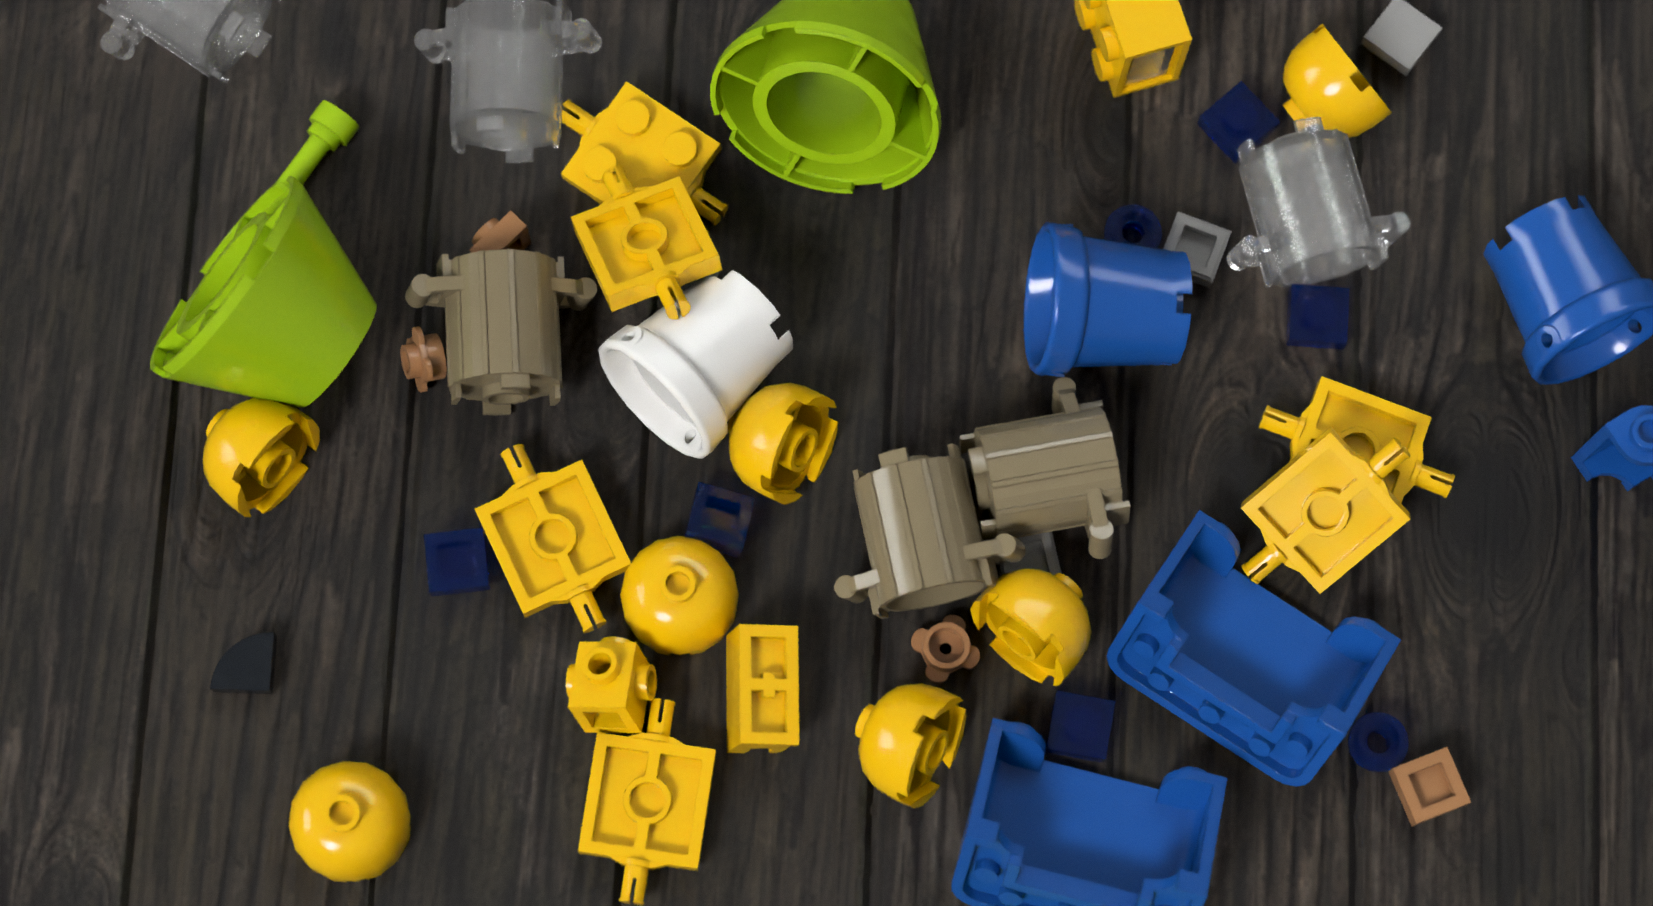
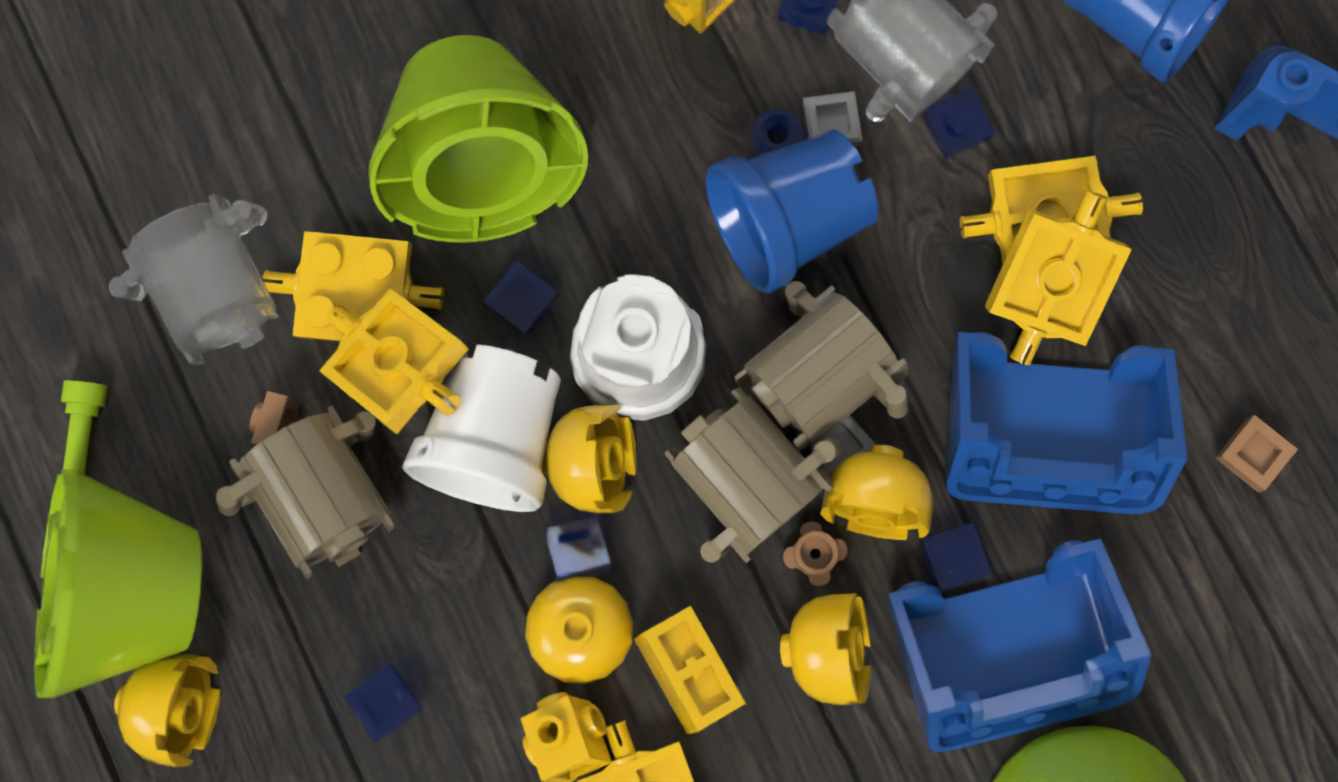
camera: 20 degrees left, 5 degrees up
medium nougat plate [400,326,447,393] -> none
yellow plate [475,444,631,633] -> none
clear blue plate [1348,712,1409,772] -> none
none -> clear blue plate [483,261,559,337]
none -> white piece [570,275,707,421]

